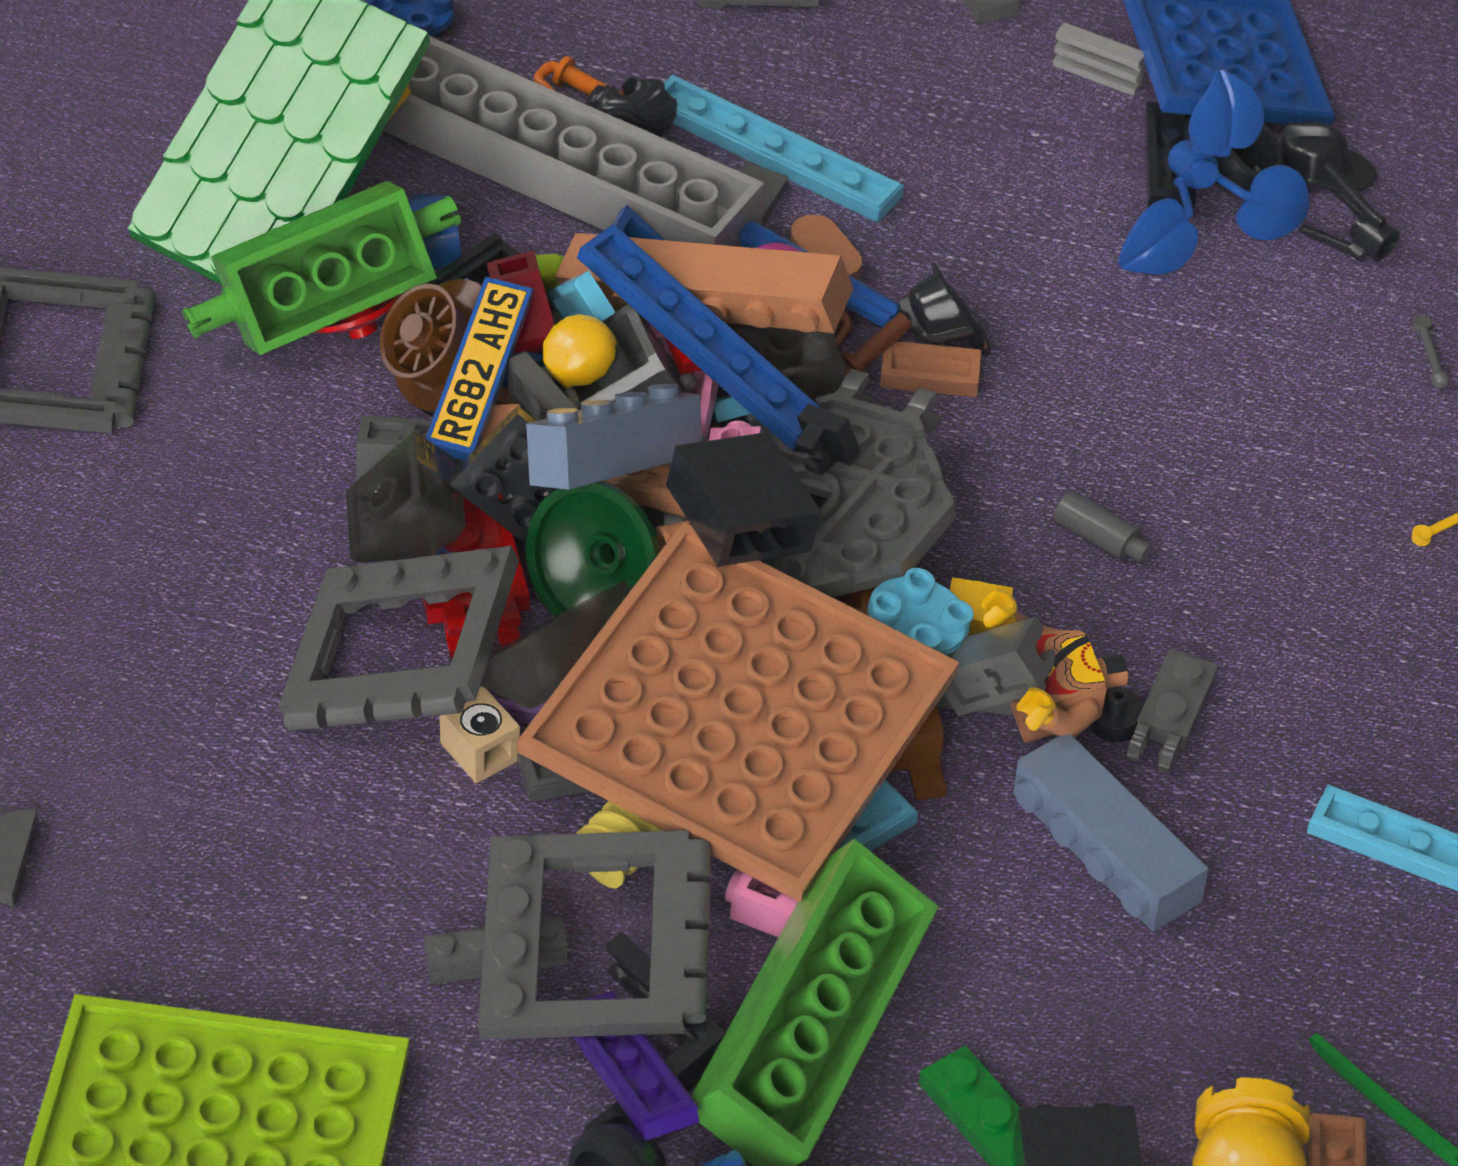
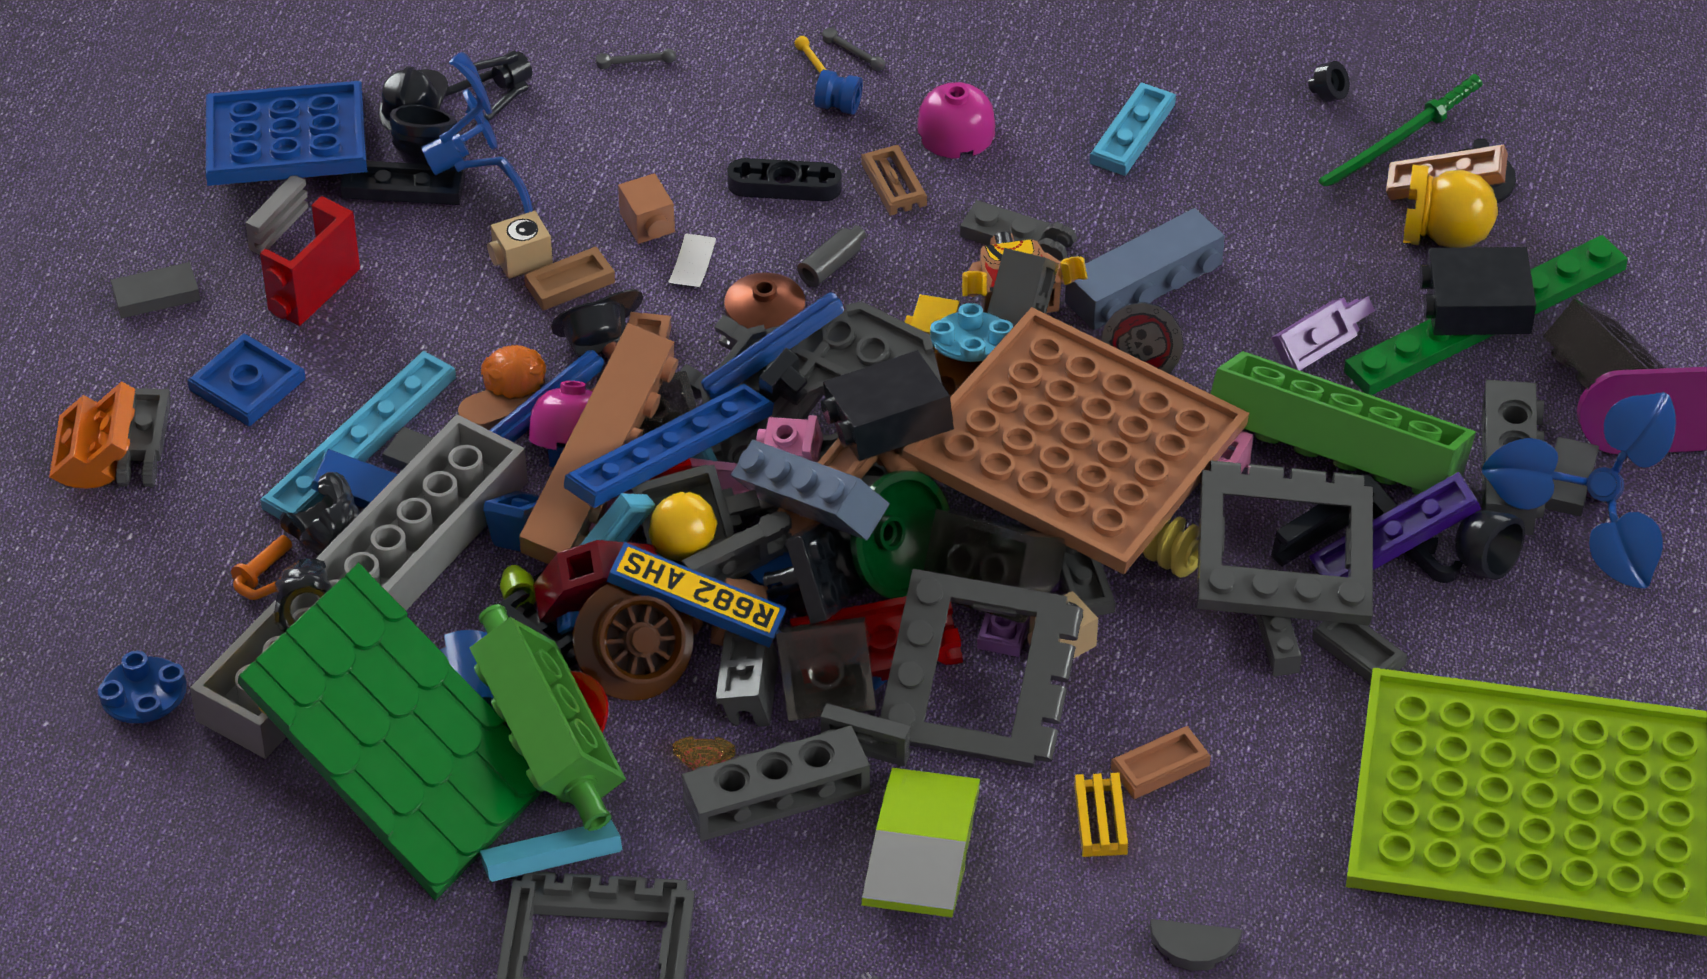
camera: 85 degrees left, 0 degrees up
none -> blue tile [187,333,306,427]
none -> red panel [260,196,360,326]
none -> black hair [274,558,332,632]
none -> blue tile [312,449,398,508]
none -> medium azure tile [480,820,623,882]
none -> orange hair [481,345,546,399]
none -> tan brick [487,211,553,279]
none -> medium nougat tile [524,247,615,311]
none -> nougat brick [618,173,675,244]
none -> white sticker [669,234,716,287]
none -> clear yellow tile [672,736,735,771]
none -> dark grey brick [682,726,870,841]
none -> blue axle [701,292,844,399]
none -> copper dish [724,273,805,329]
none -> black beam [727,158,842,201]
none -> blue wheel [814,69,863,115]
none -> dark grey tile [821,703,911,767]
none -> medium nougat tile [861,145,927,216]
none -> slope [861,767,980,918]
none -> dark pink cylinder [917,82,995,159]
none -> yellow tile [1074,773,1128,857]
none -> shield [1101,302,1184,374]
none -> nougat tile [1111,726,1211,800]
none -> hinge [1271,296,1375,371]
none -> dark grey tile [1312,621,1407,683]

